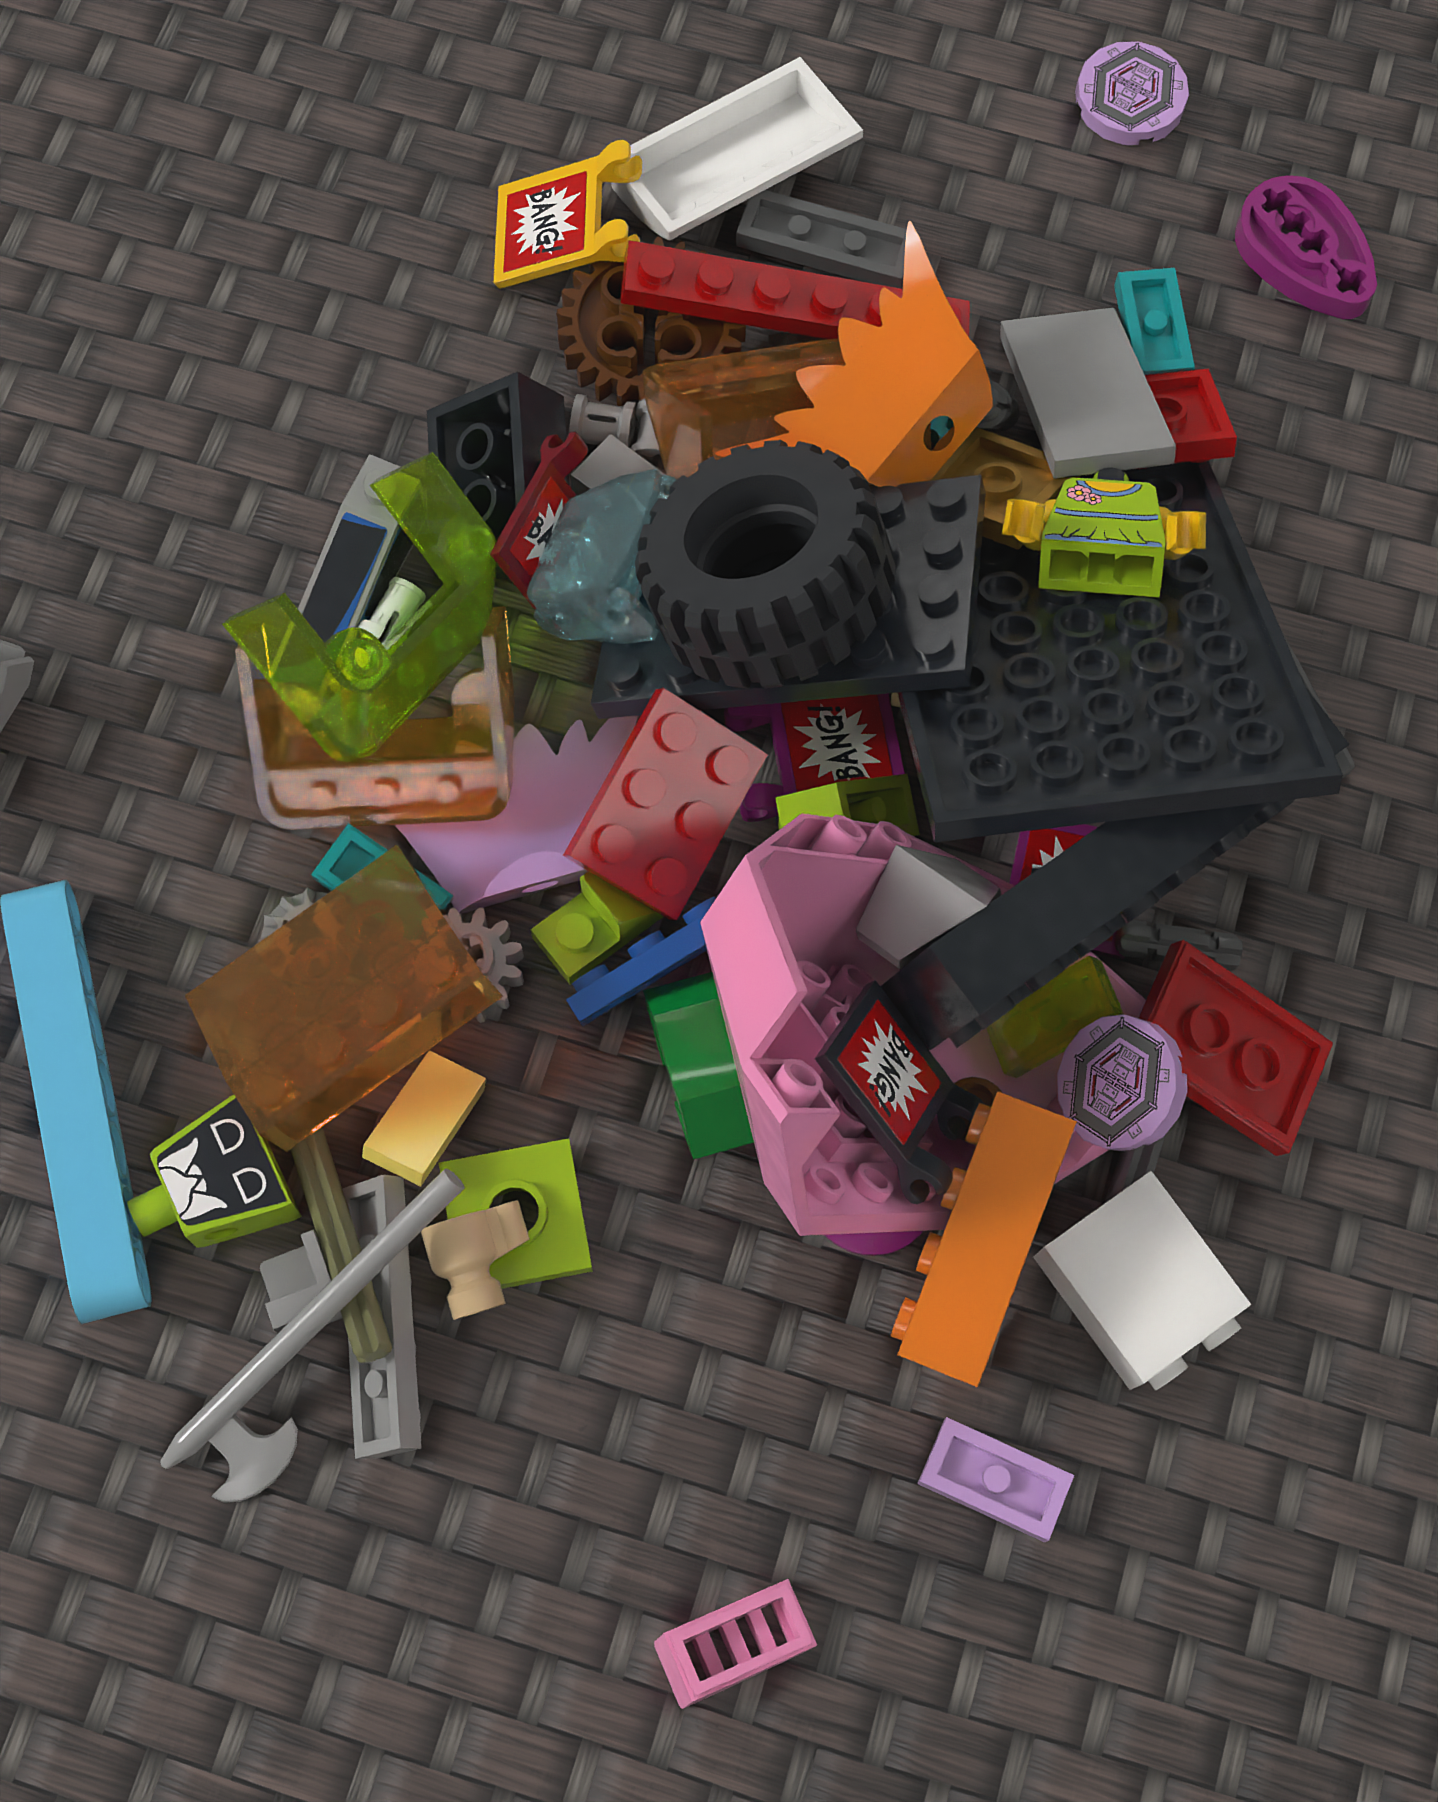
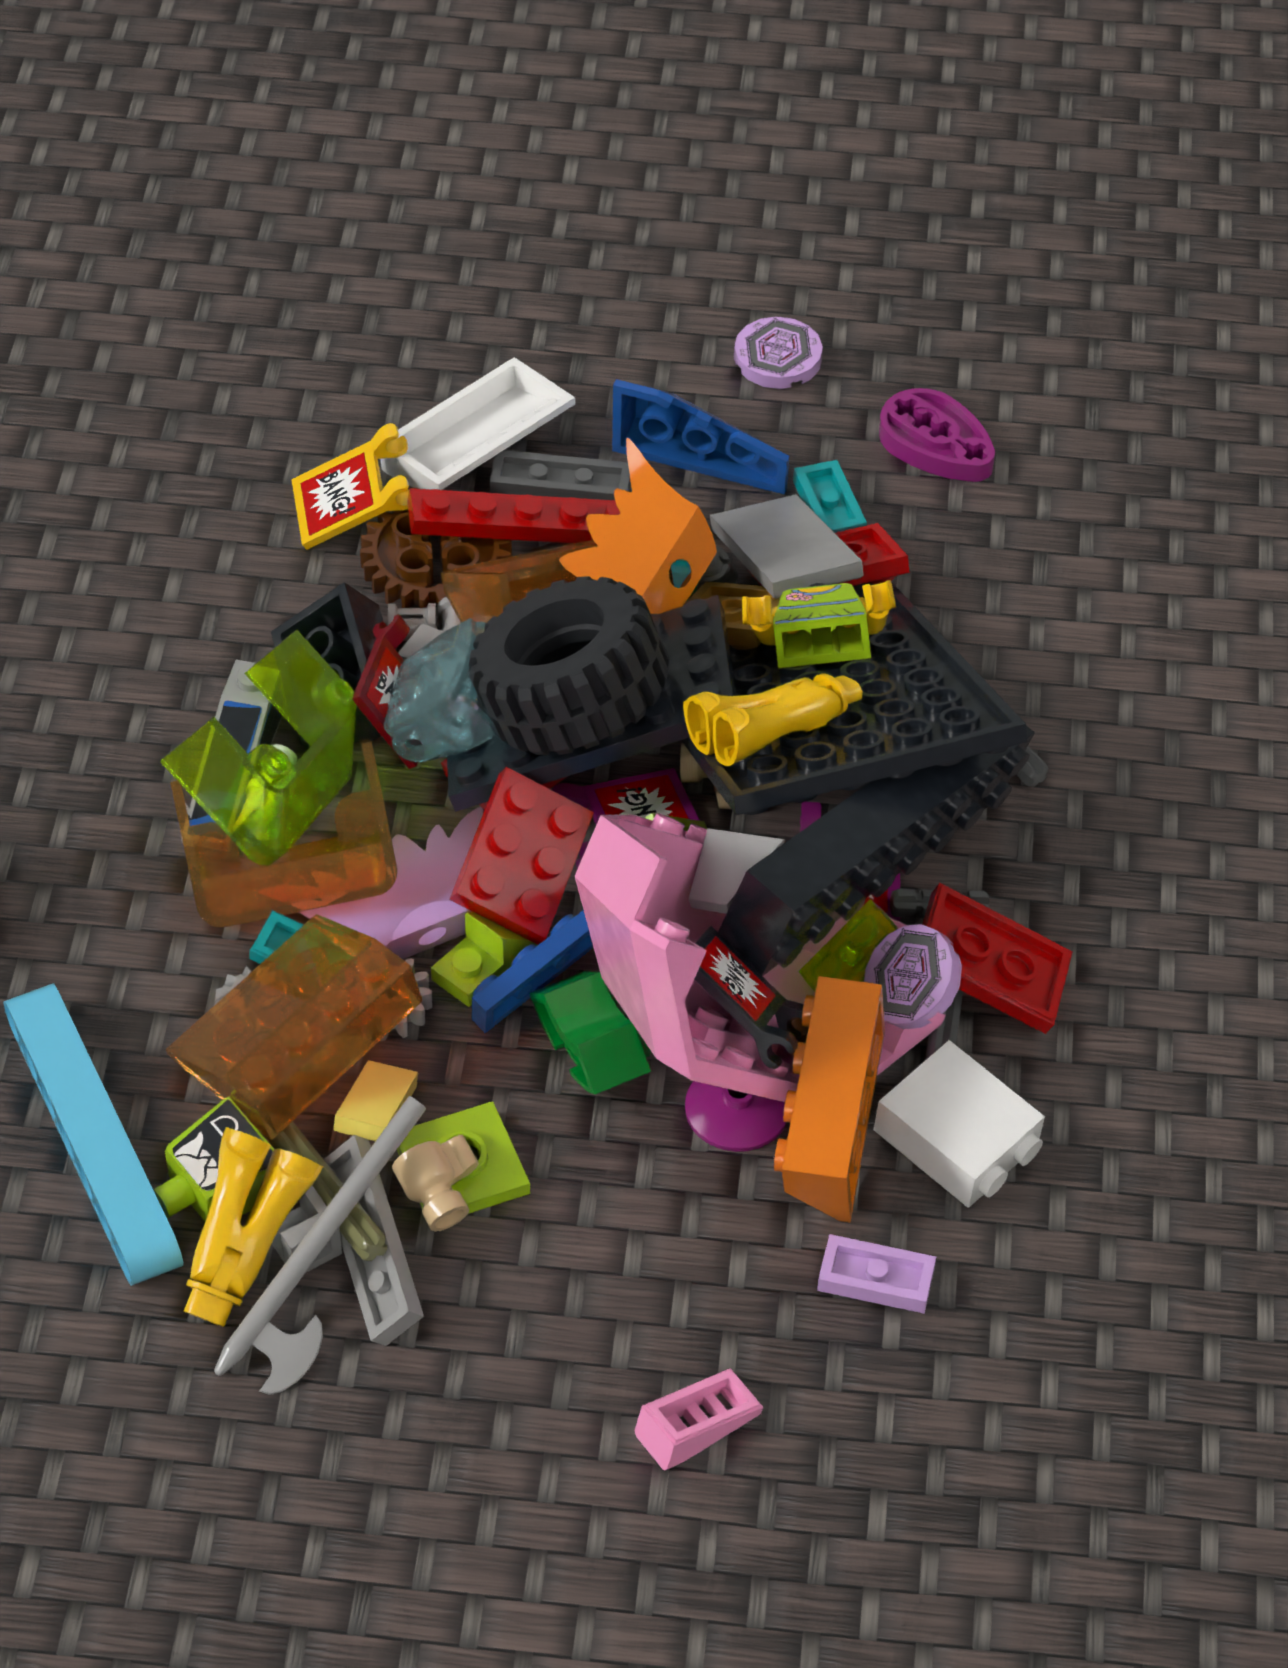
camera: 10 degrees left, 20 degrees down
none -> yellow piece [184,1127,323,1327]
none -> blue wedge [612,379,789,495]
none -> yellow piece [683,674,863,766]

